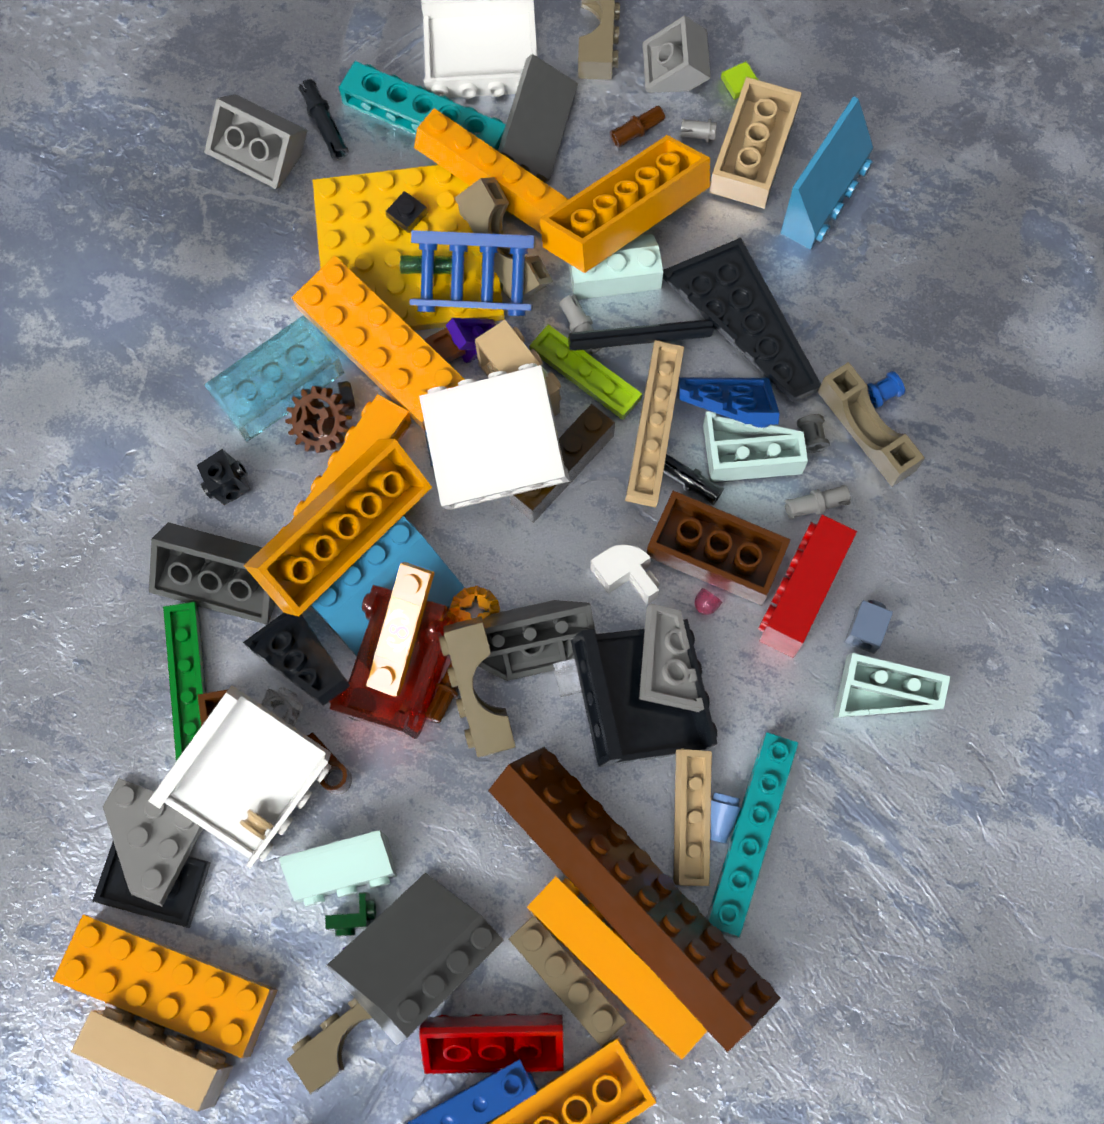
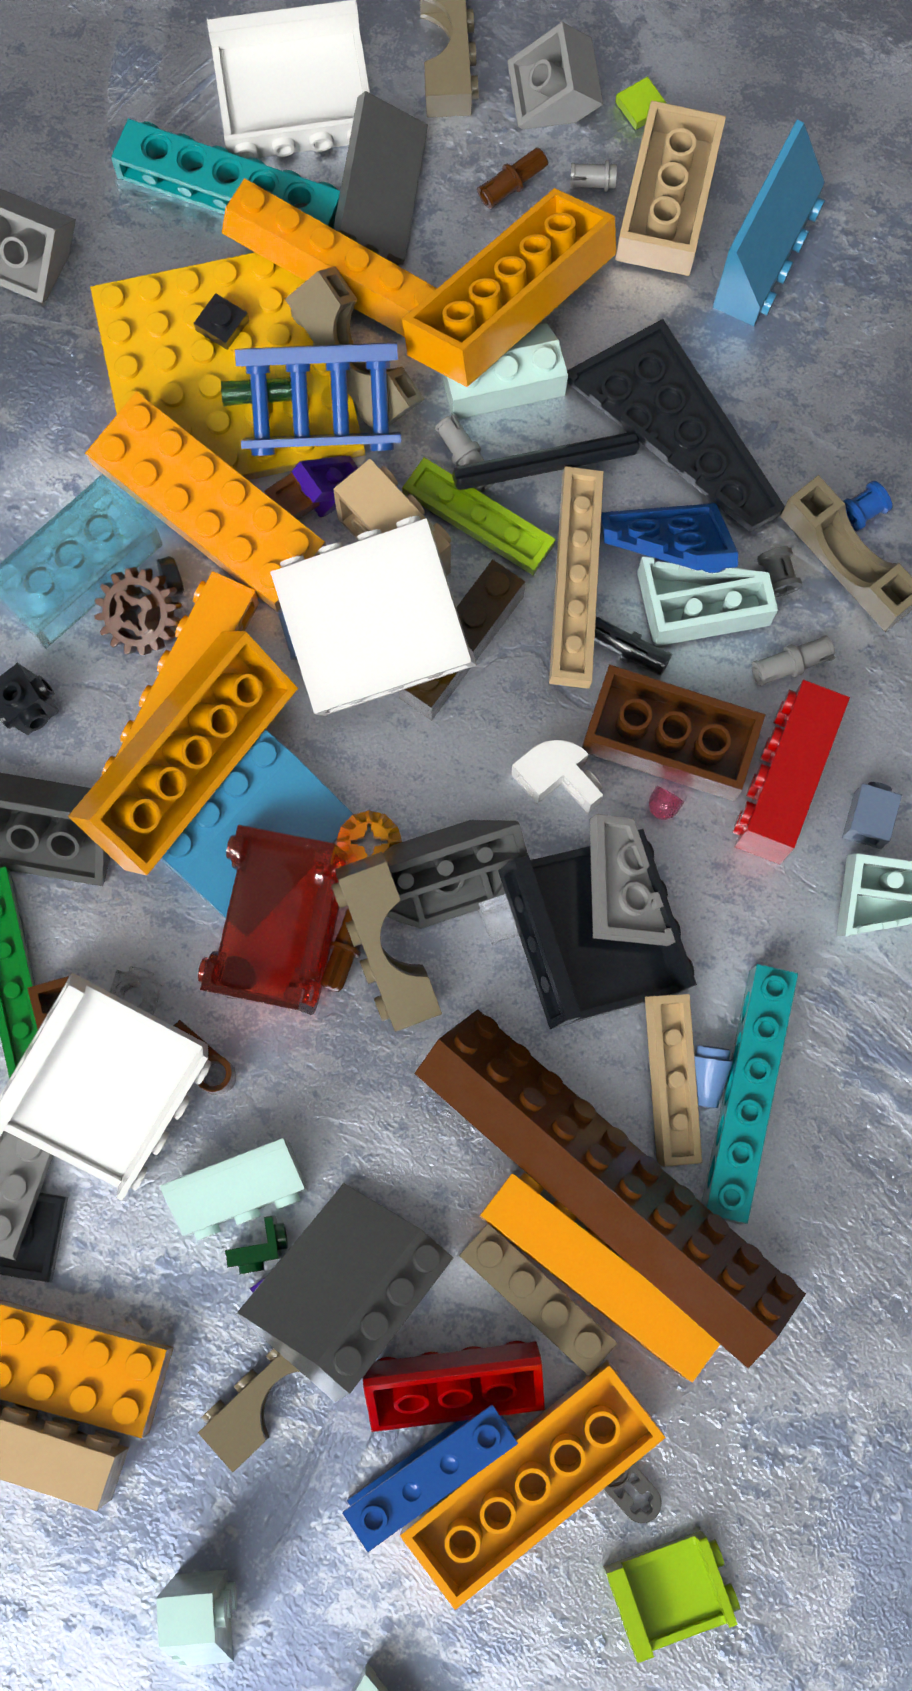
camera: 10 degrees left, 5 degrees up
tan bush [239,809,274,840] -> none
black wing [243,613,350,706] -> none
black pin [298,79,349,160] -> none
plate [366,562,435,697] -> none

